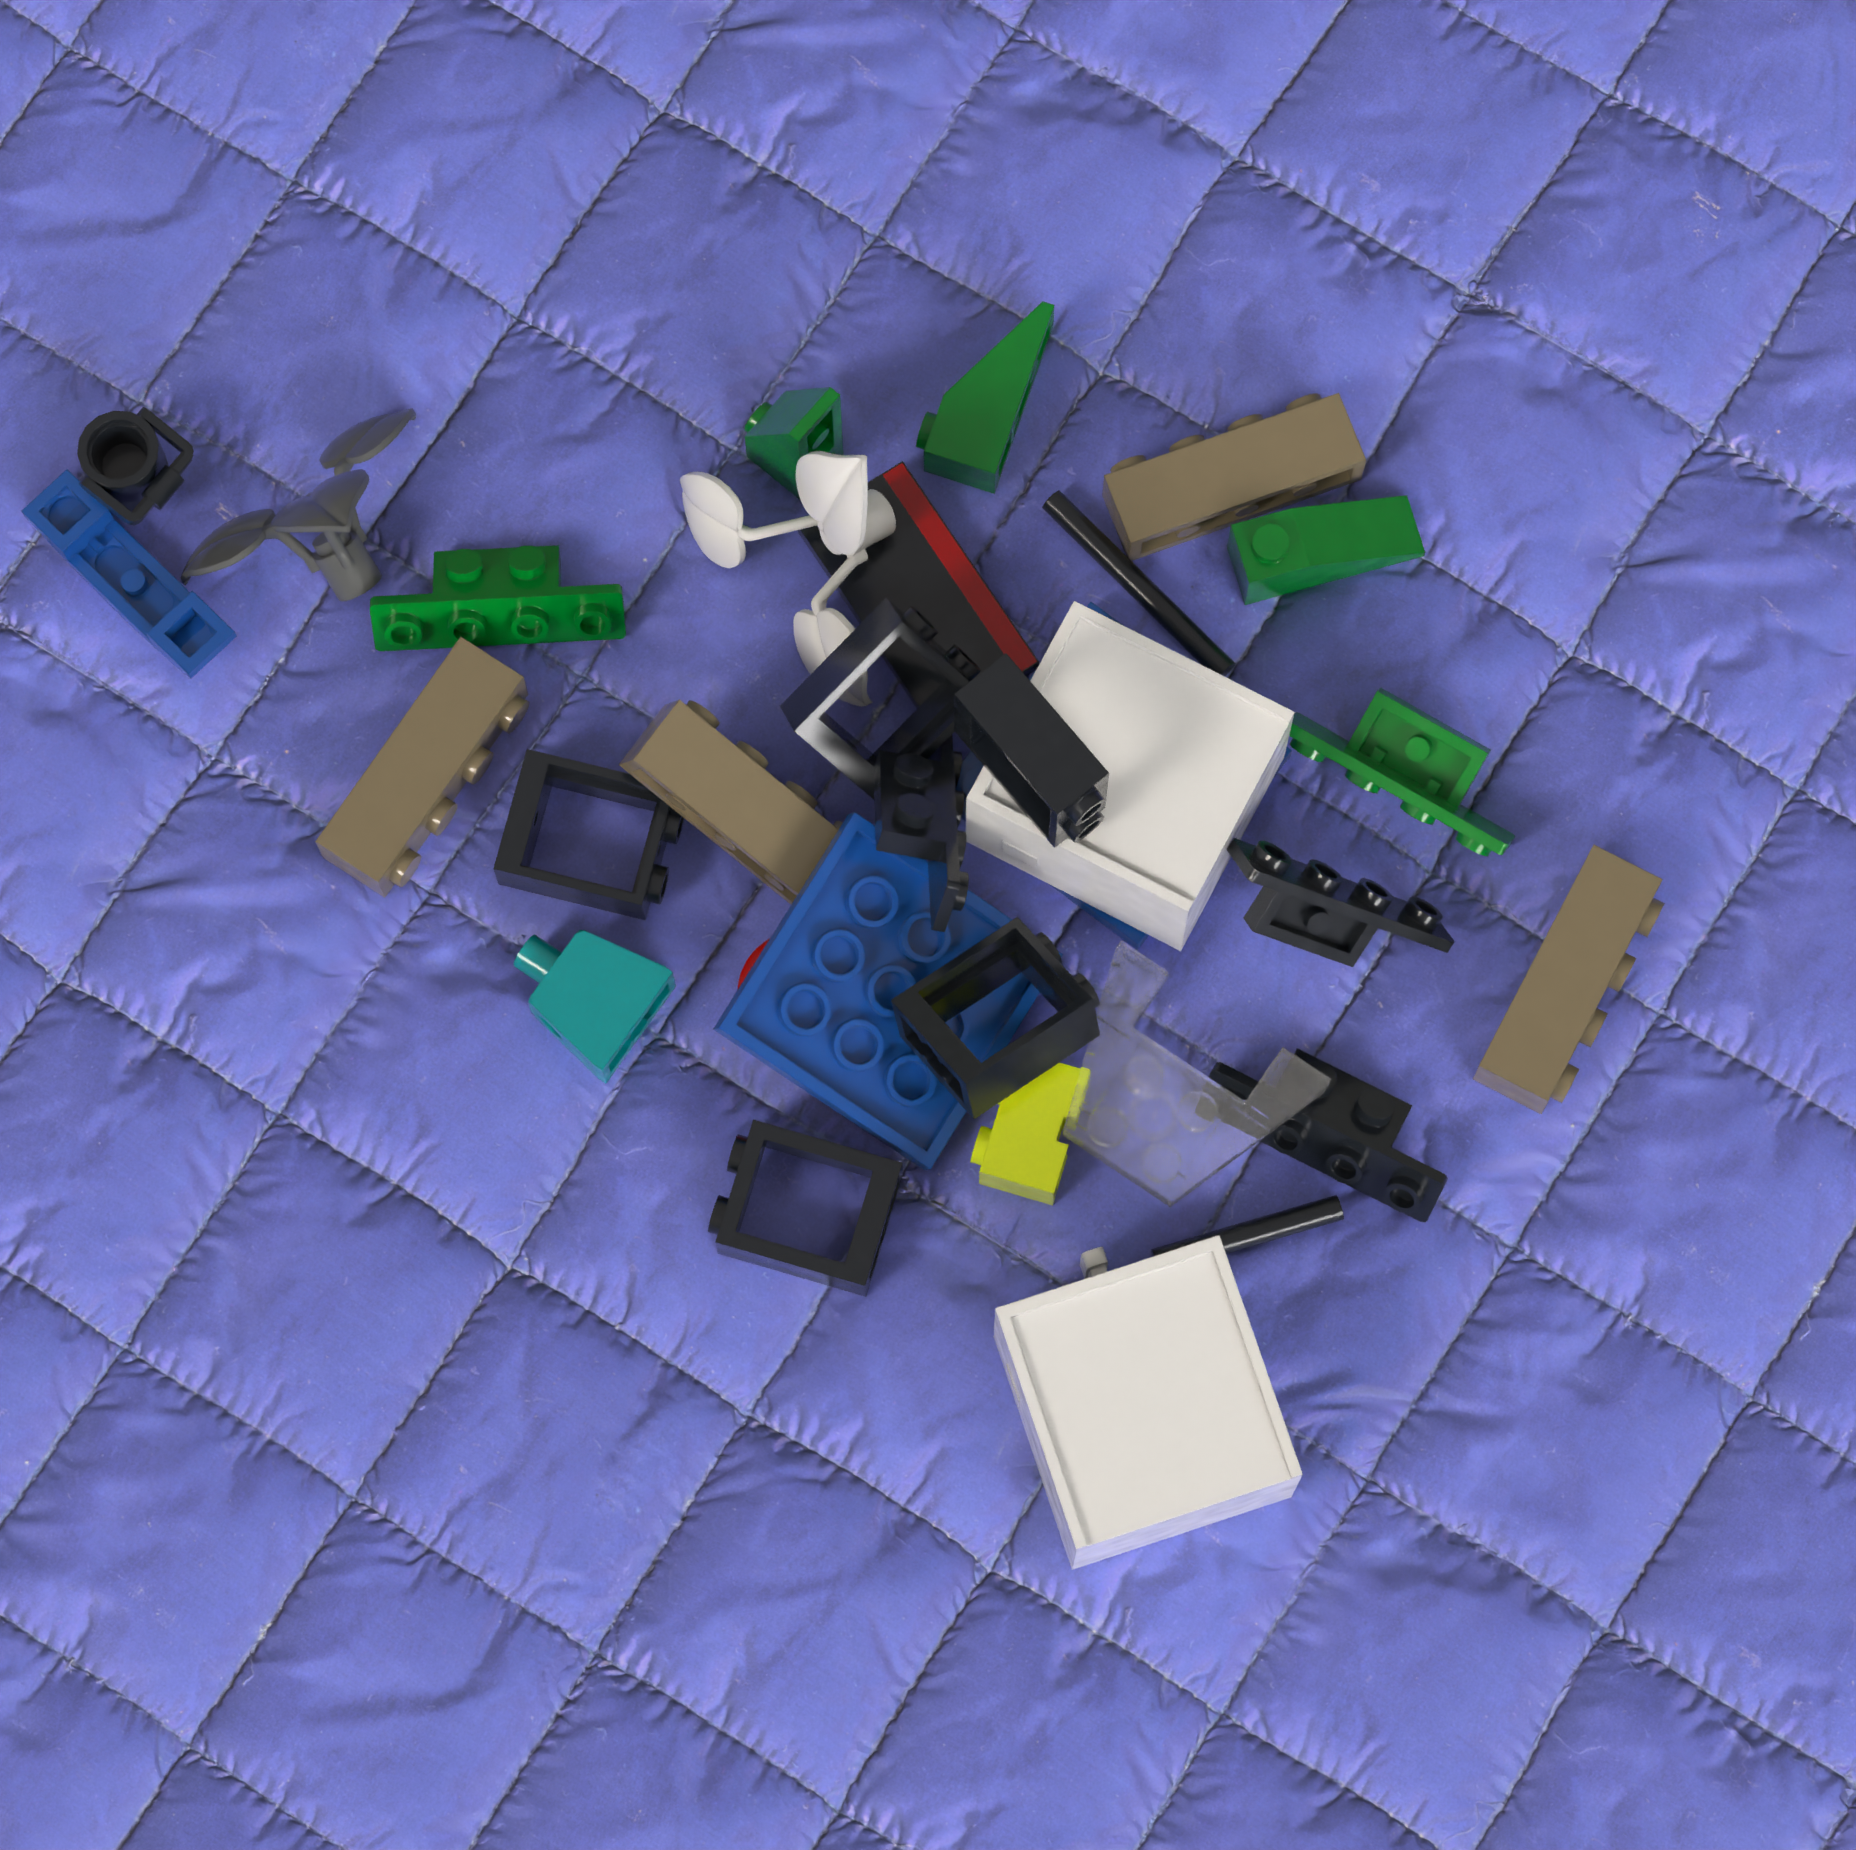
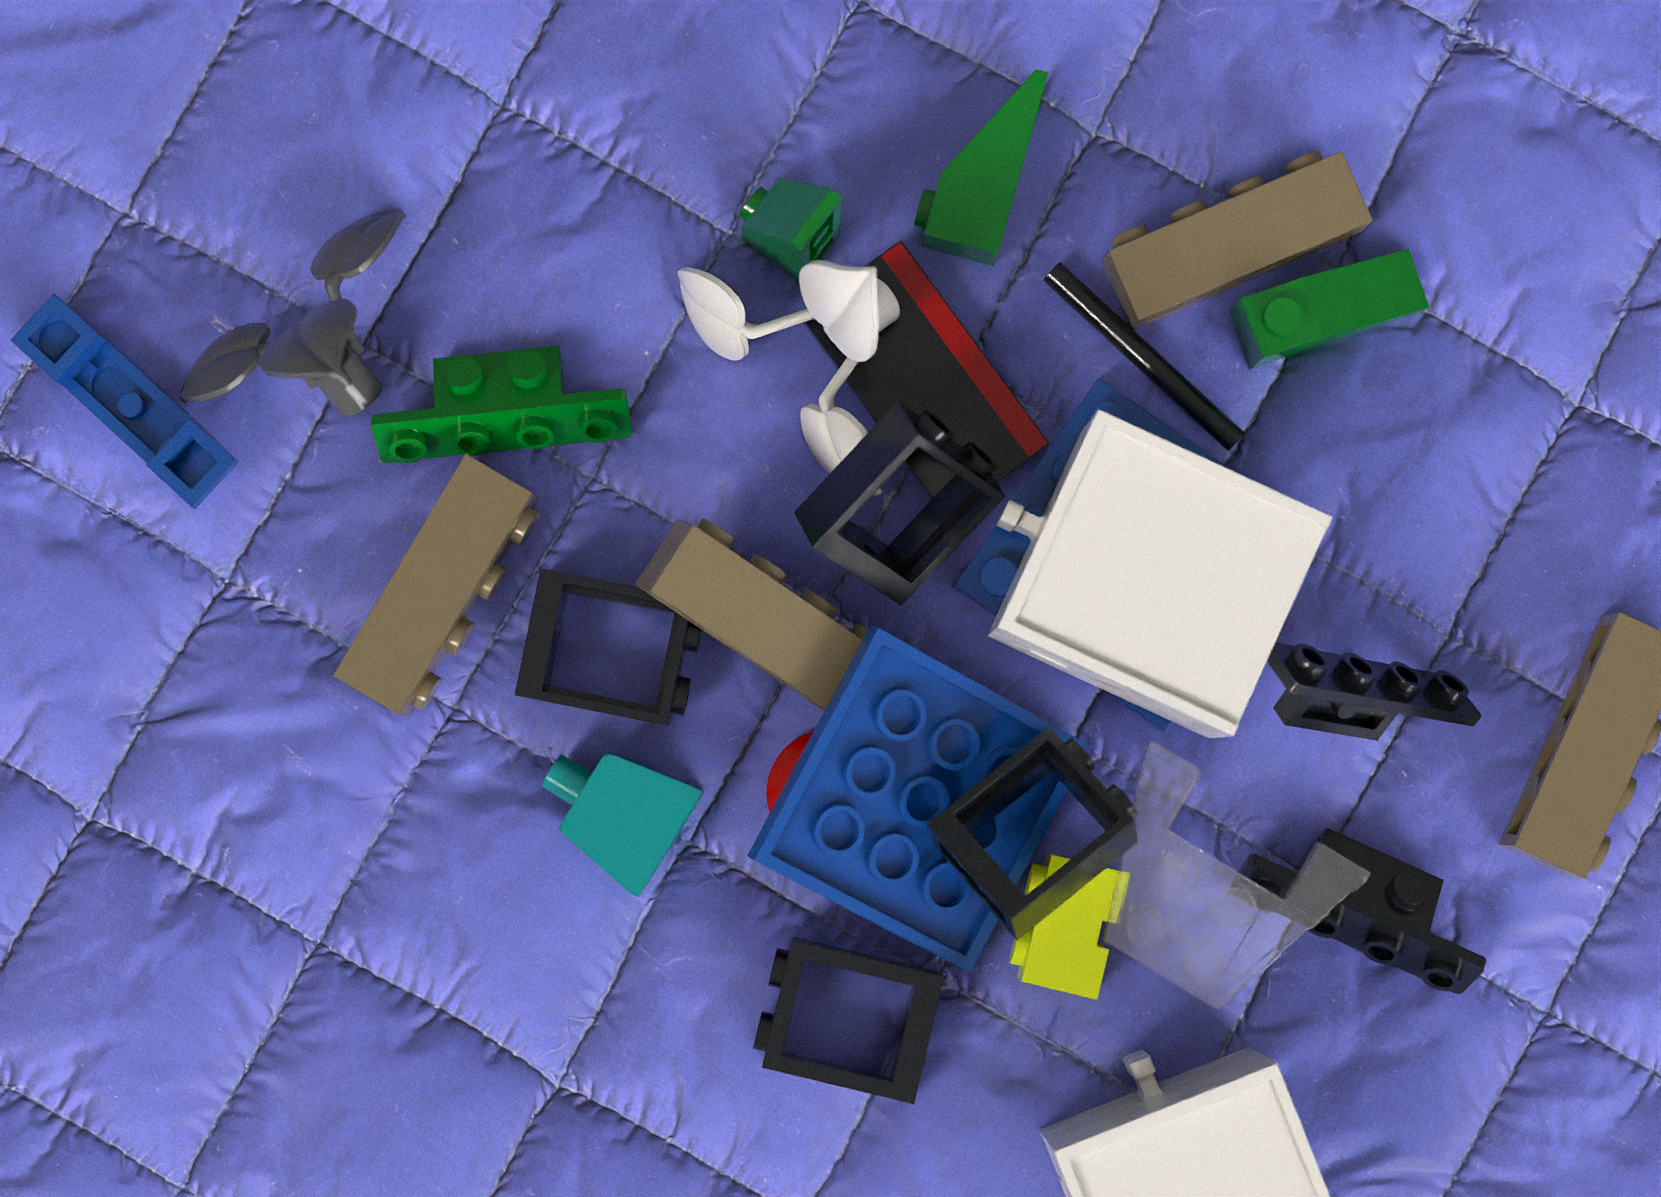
camera: 10 degrees left, 10 degrees up
black piece [77,407,194,525] -> none
black bracket [873,735,969,932] -> none
black window [954,653,1109,848] -> none
black bar [1151,1195,1344,1257] -> none
green bracket [1289,688,1515,856] -> none

